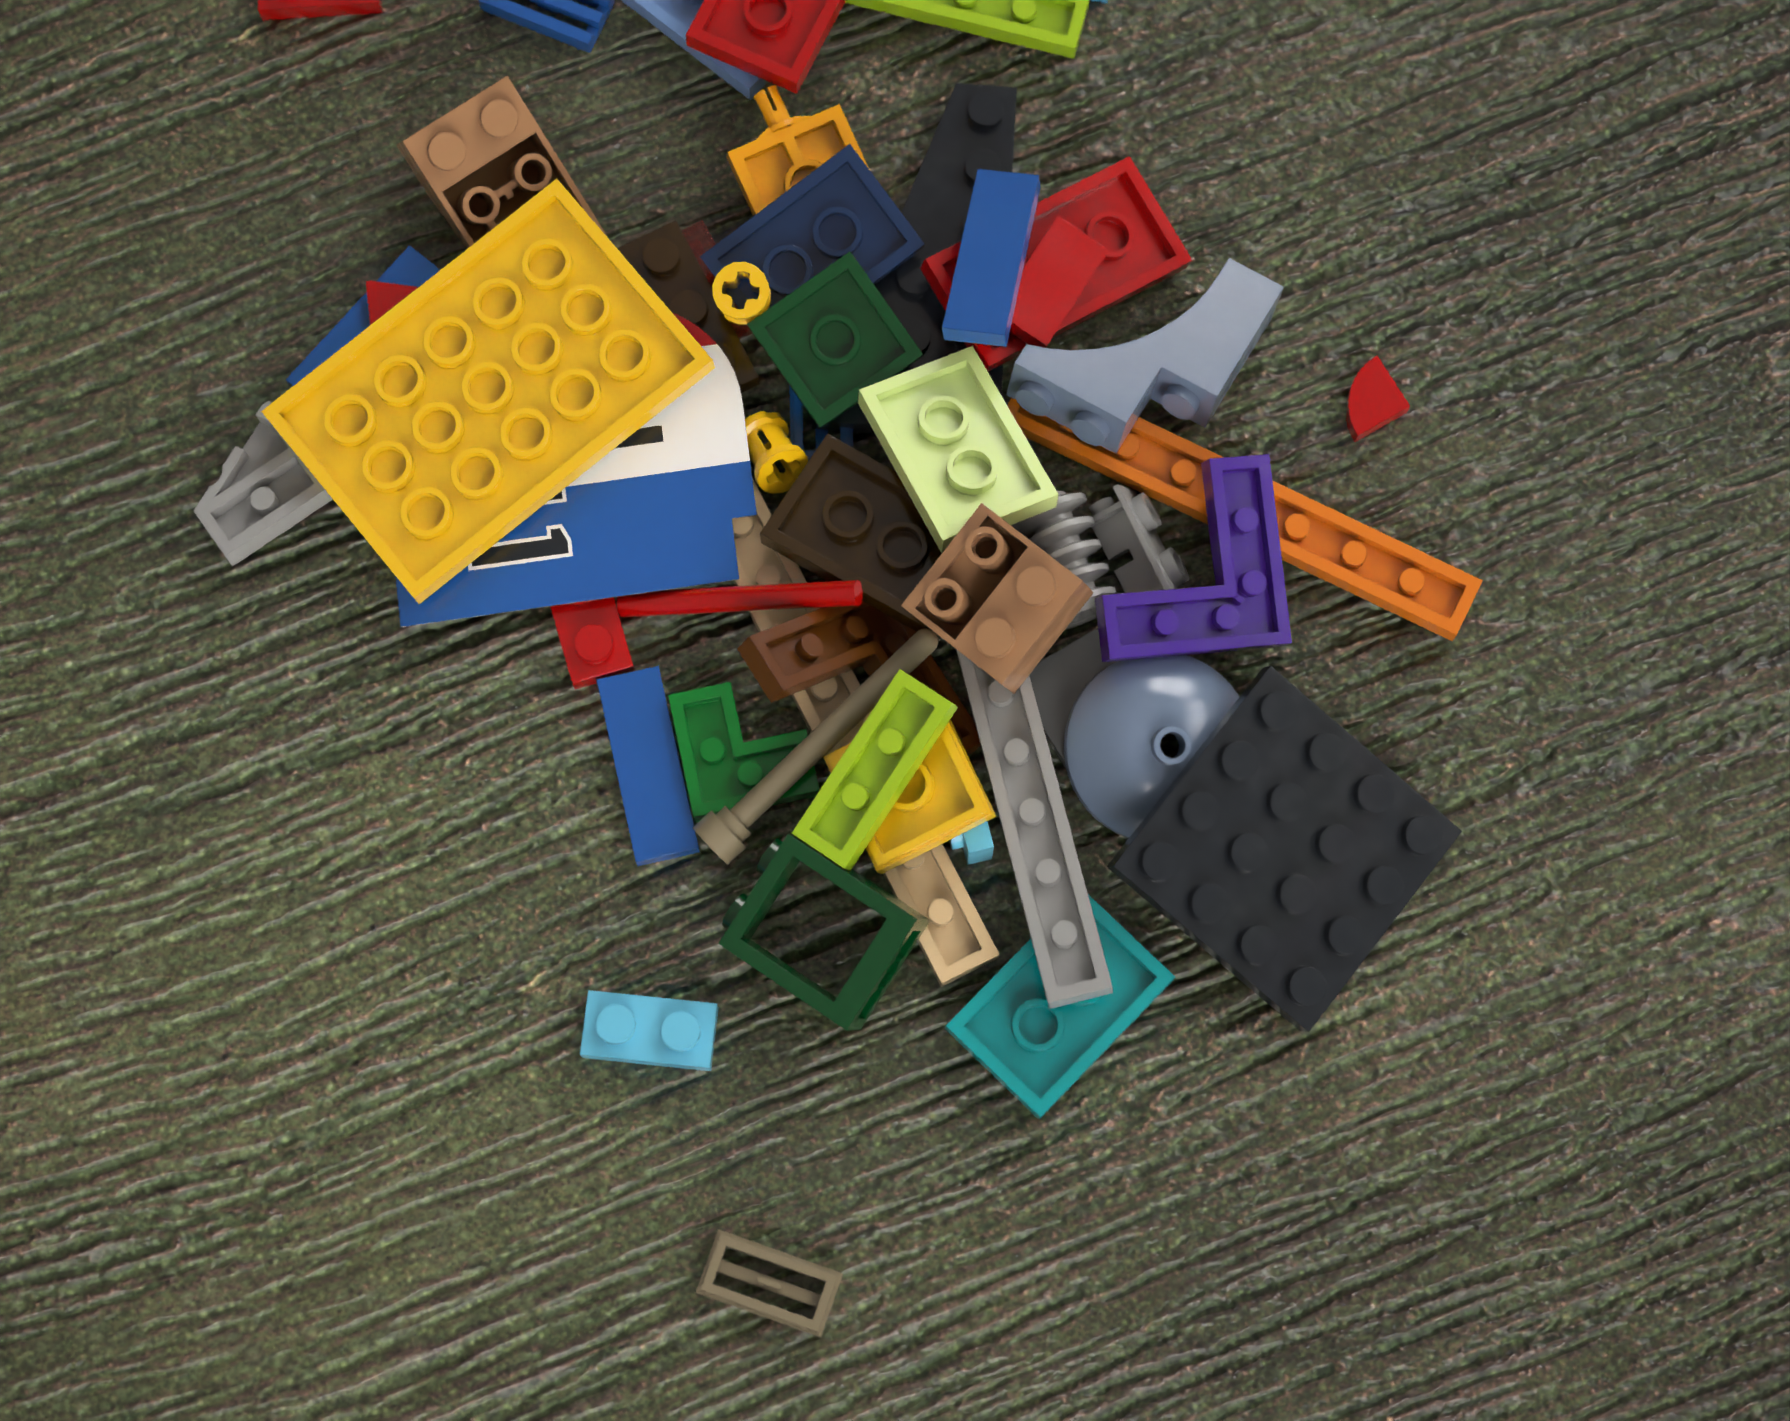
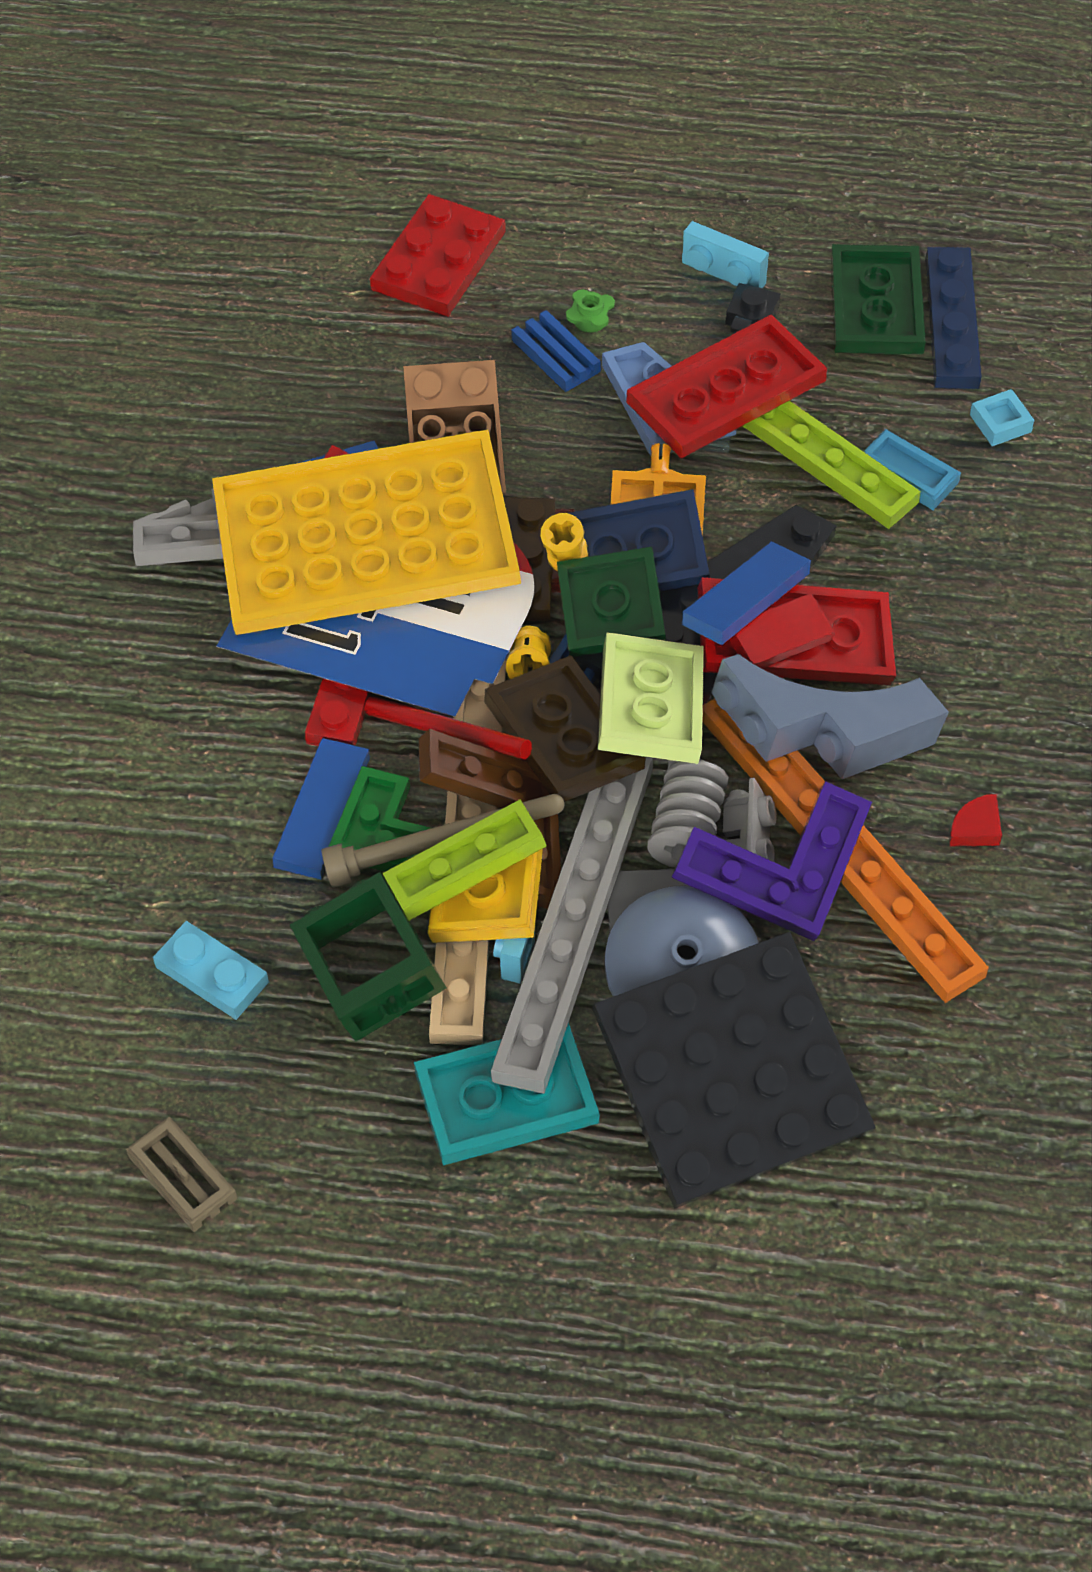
camera: 30 degrees right, 20 degrees down
medium nougat slope [901,503,1094,694] -> none

